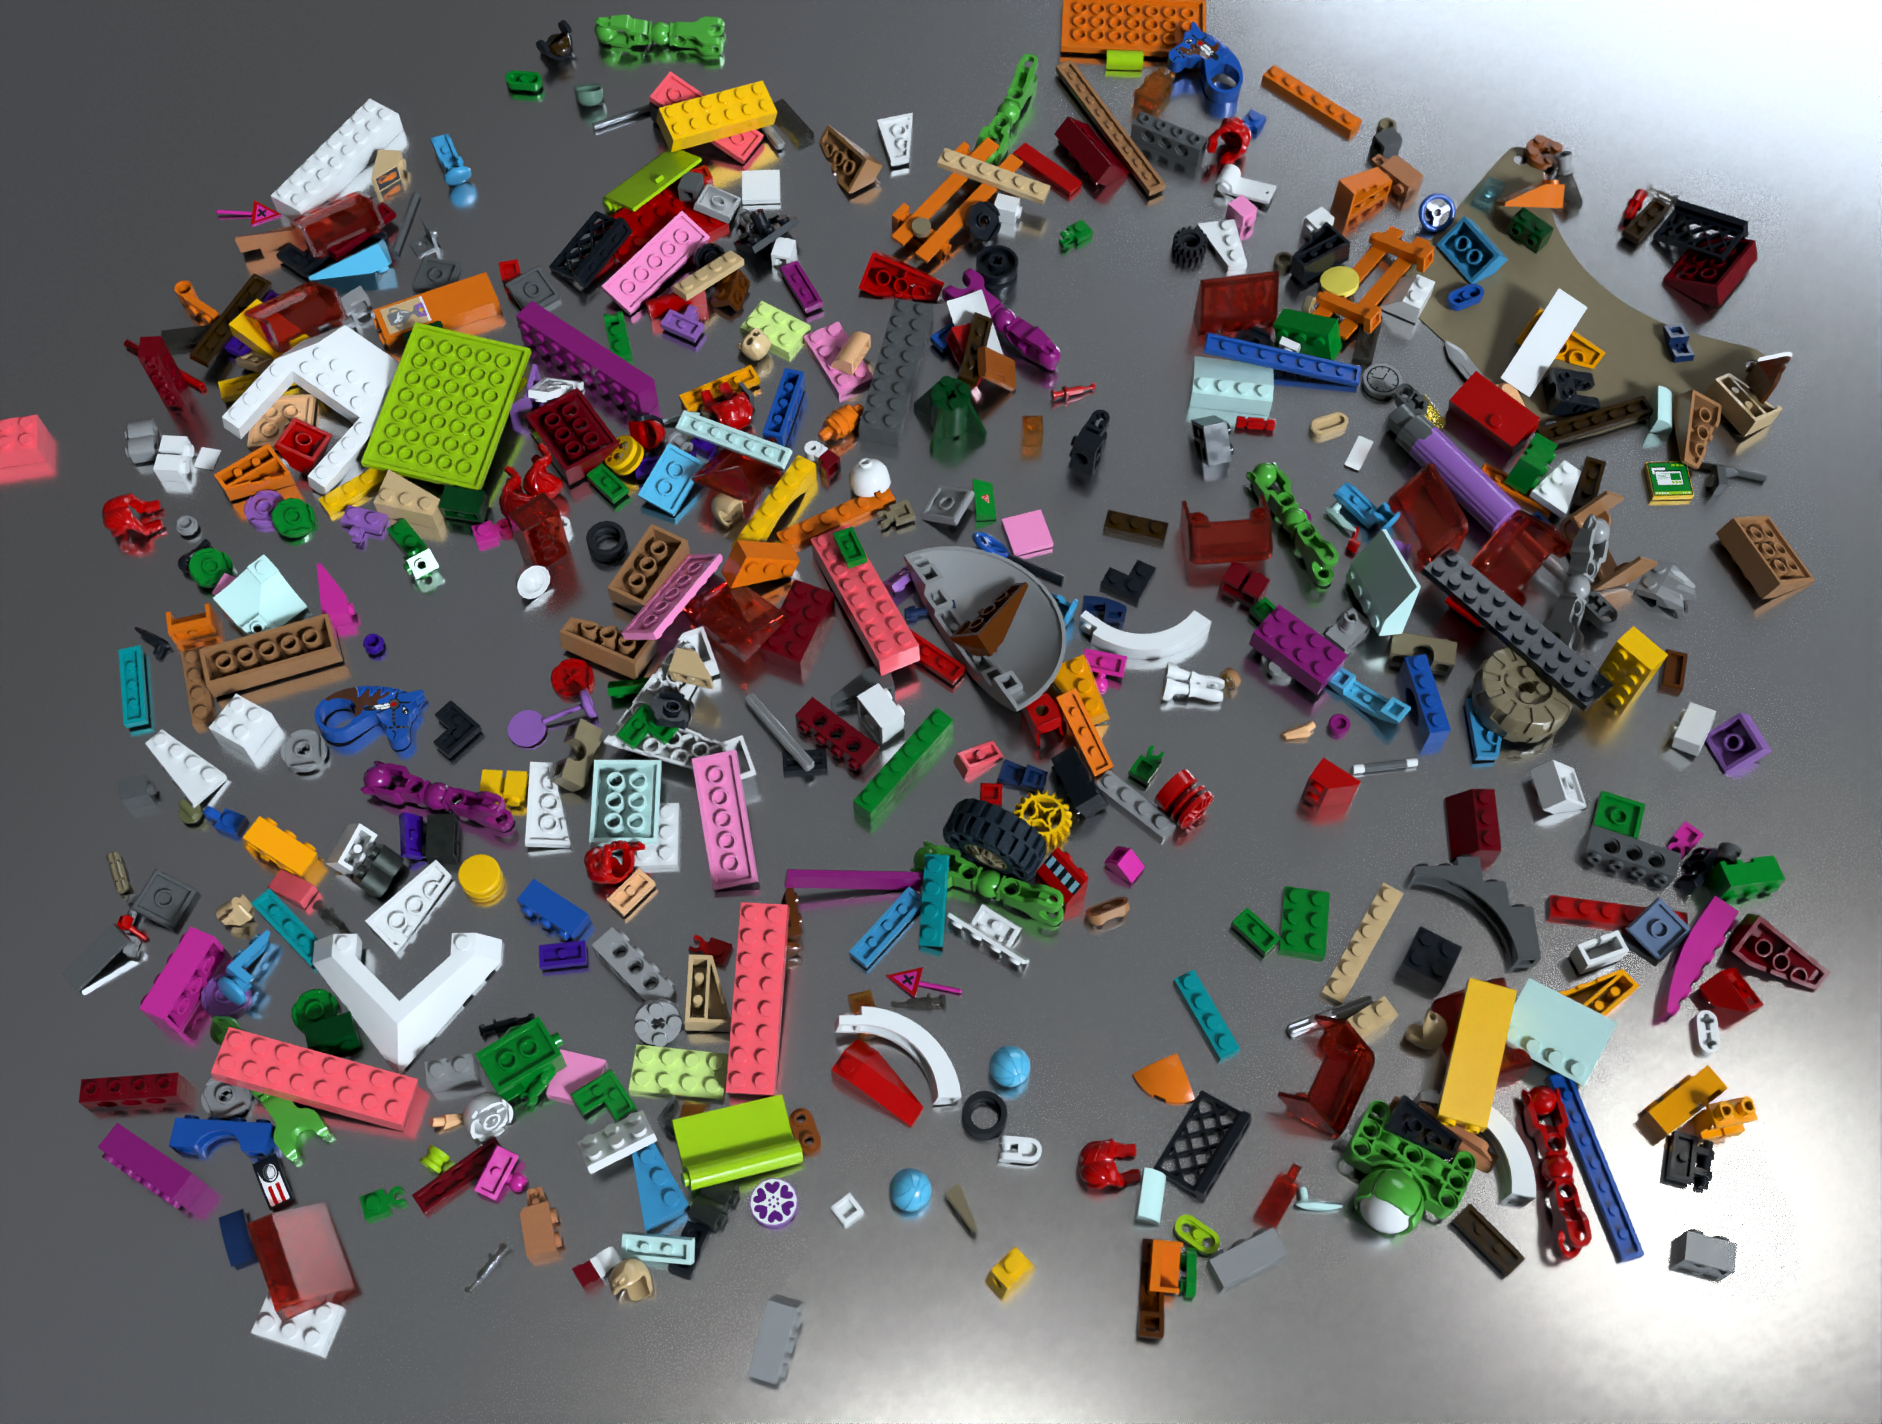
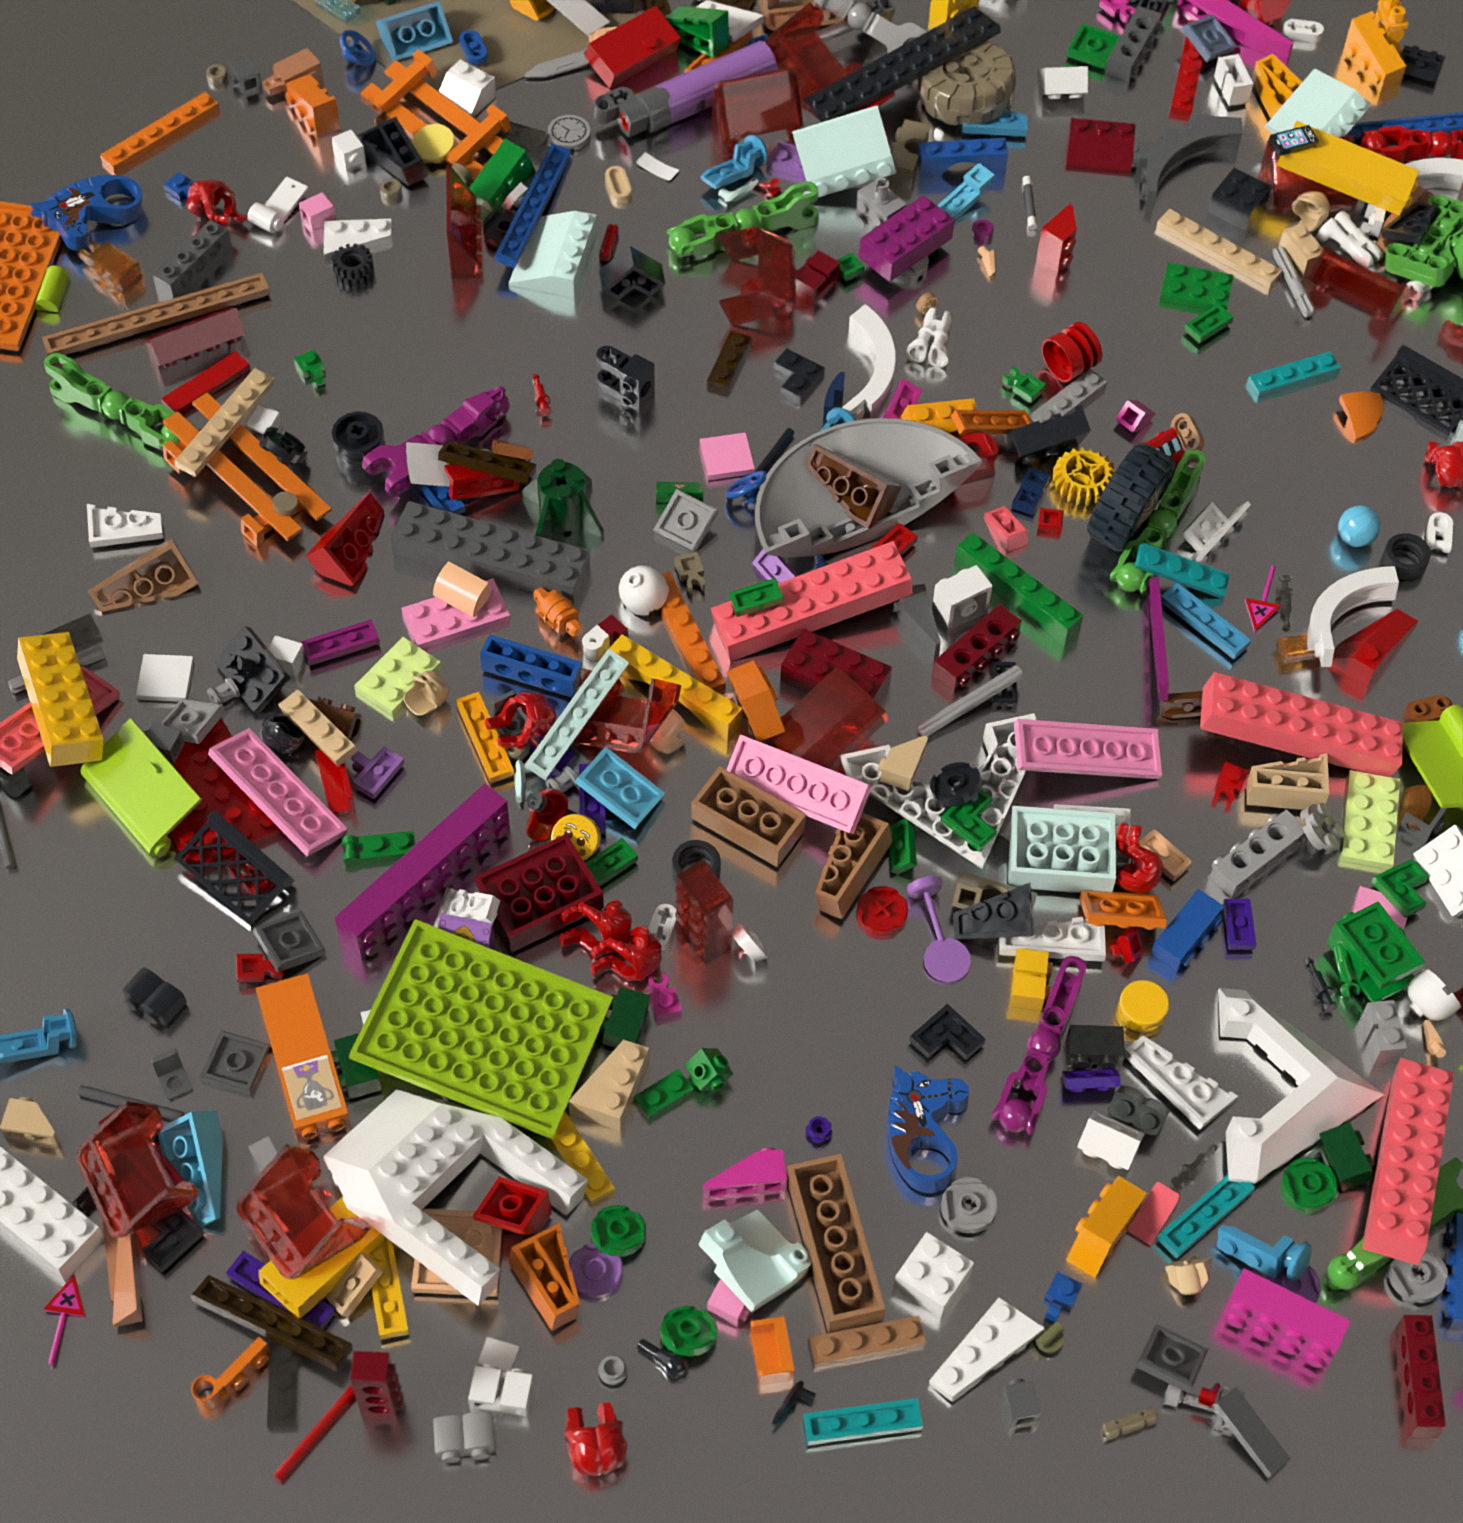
camera: 85 degrees left, 5 degrees down
medium lavender plate [340,505,388,543] -> none
clear orange brick [1021,416,1044,447] -> none
none -> black brick [122,967,187,1026]
none -> black wing [953,883,1034,939]
none -> orange plate [1080,890,1167,930]
none -> red tile [1110,928,1144,962]
none -> black tile [1268,125,1319,156]
none -> white piece [1316,211,1383,269]

